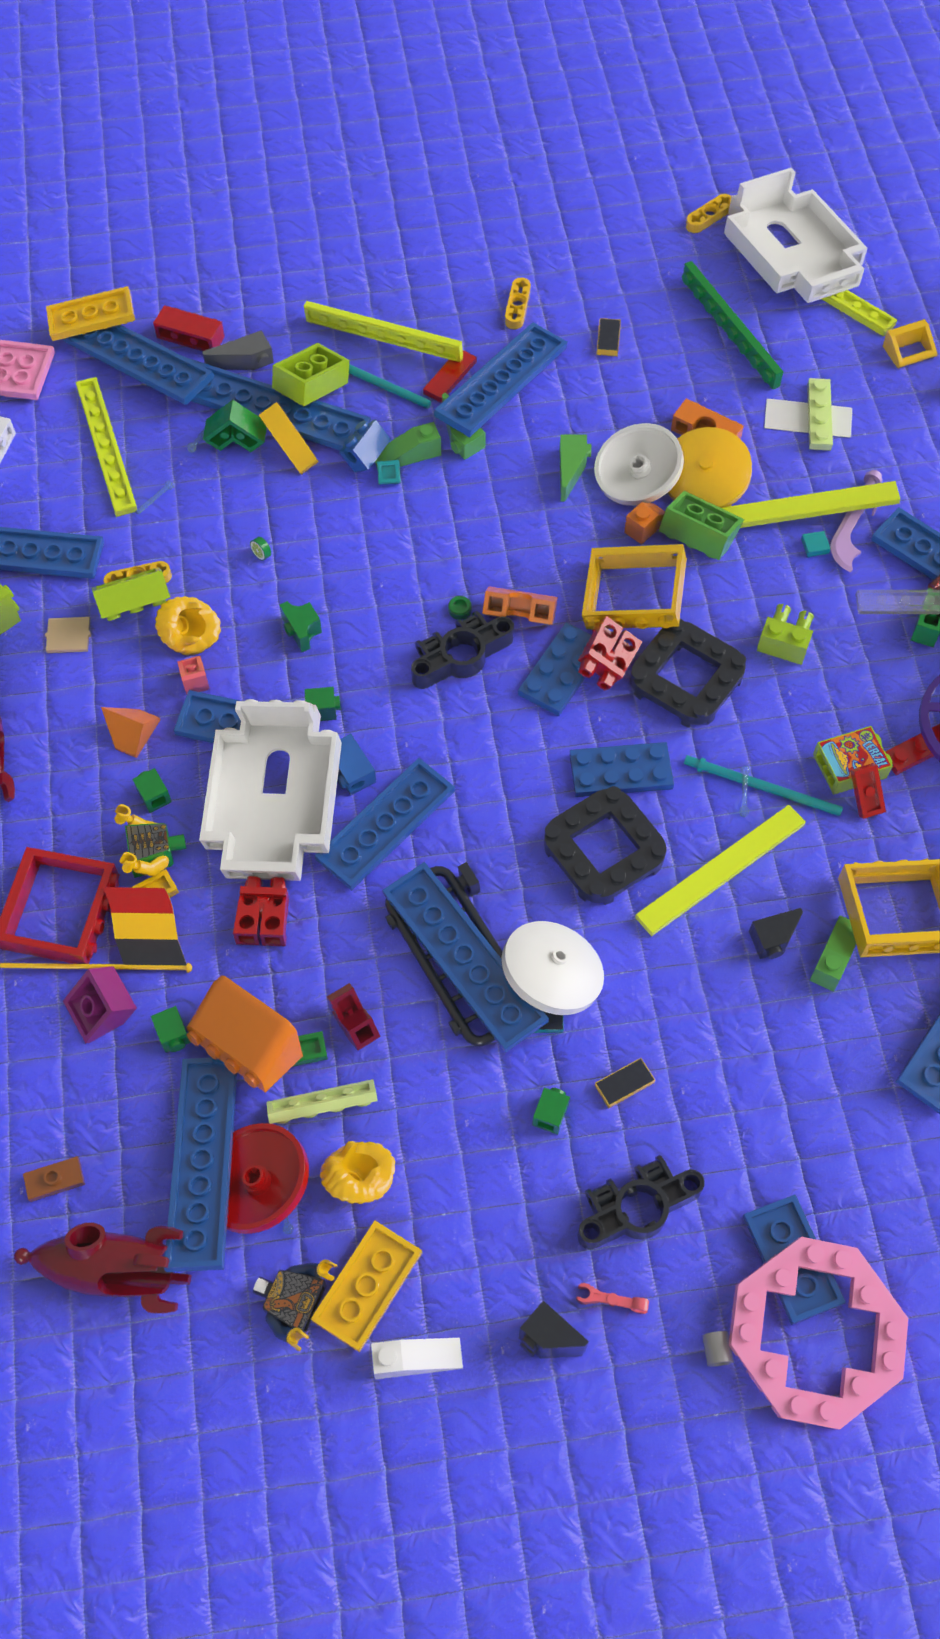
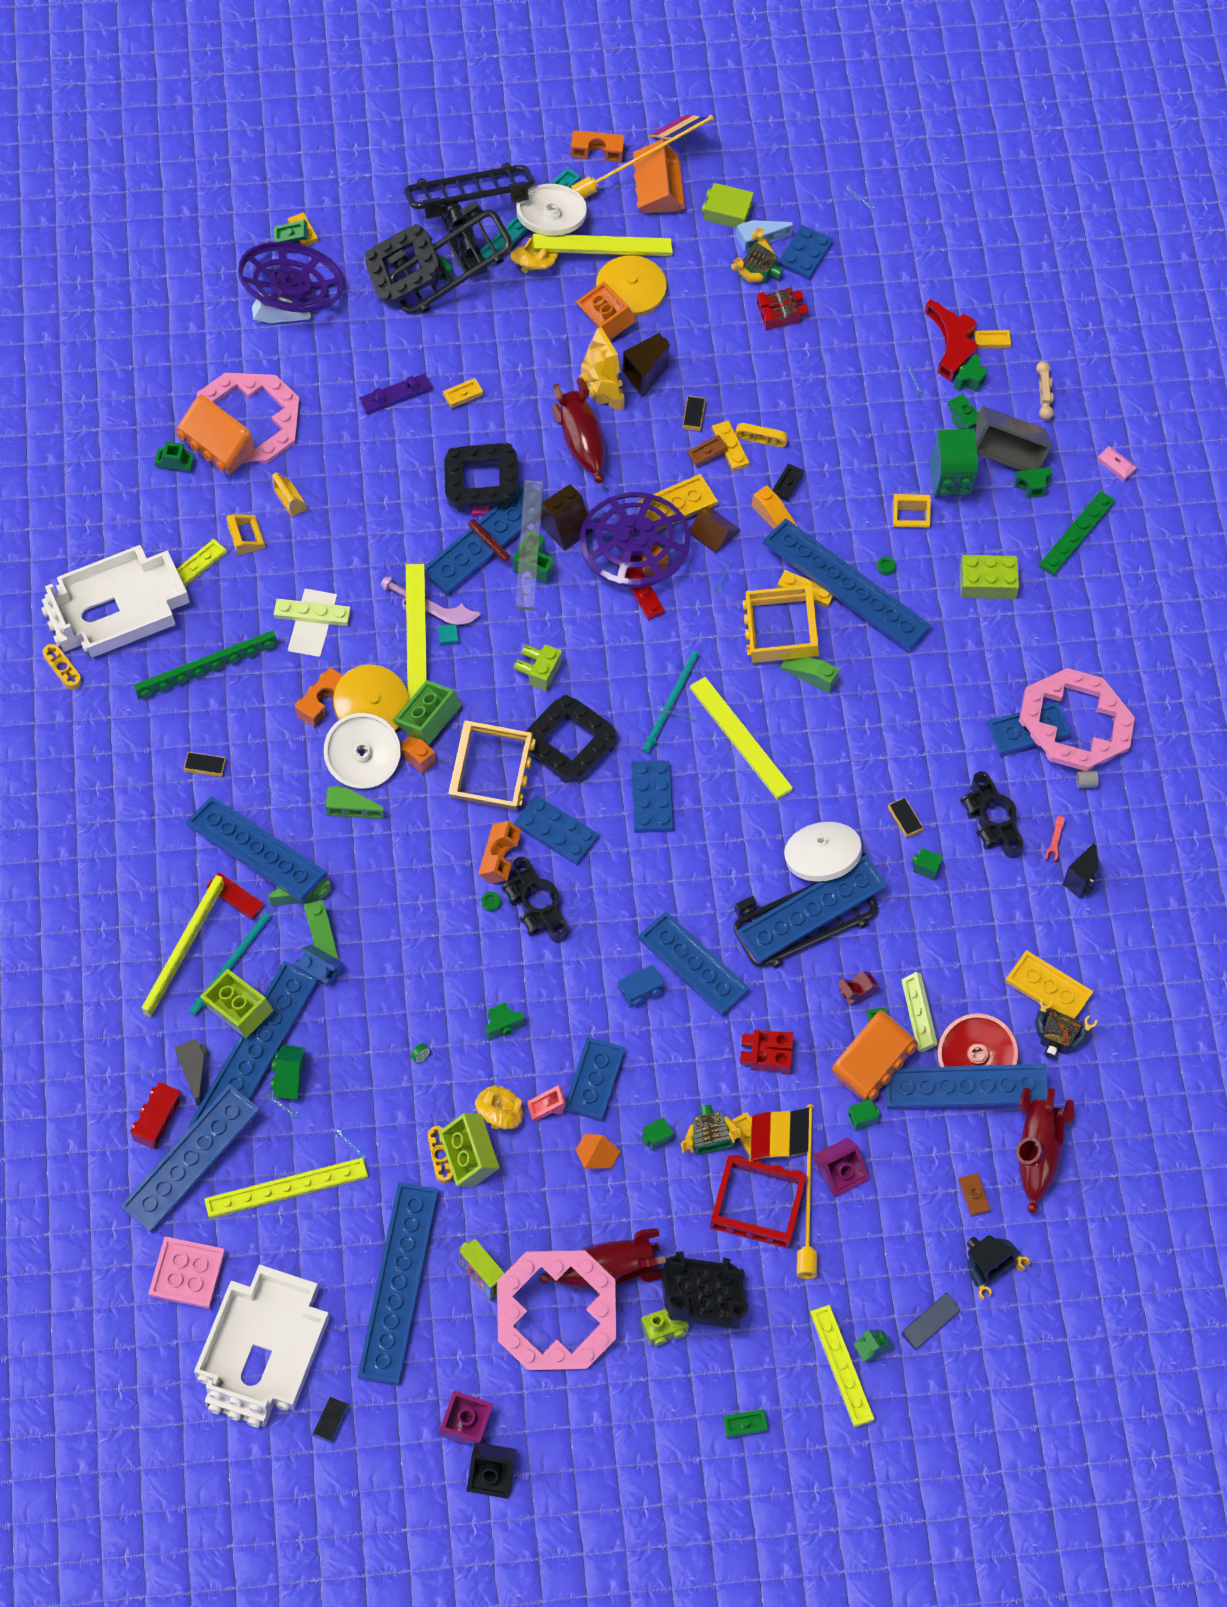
camera: 90 degrees left, 0 degrees up
tan piece [45,617,92,653] -> none
yellow plate [46,286,135,341] -> none
white panel [199,699,342,881] -> none
yellow slope [259,402,319,475] -> none
green brick [304,687,341,721] -> none
yellow piece [320,1141,395,1204] -> none
white slope [371,1338,463,1379] -> none
teal tile [377,460,401,485] -> none
yellow beam [505,277,531,329] -> none
black plate [544,786,667,905] -> none
hips [578,616,642,691] -> none
black slope [749,908,803,959] -> none
brick [813,726,893,795] -> none
red plate [850,763,886,819] -> none

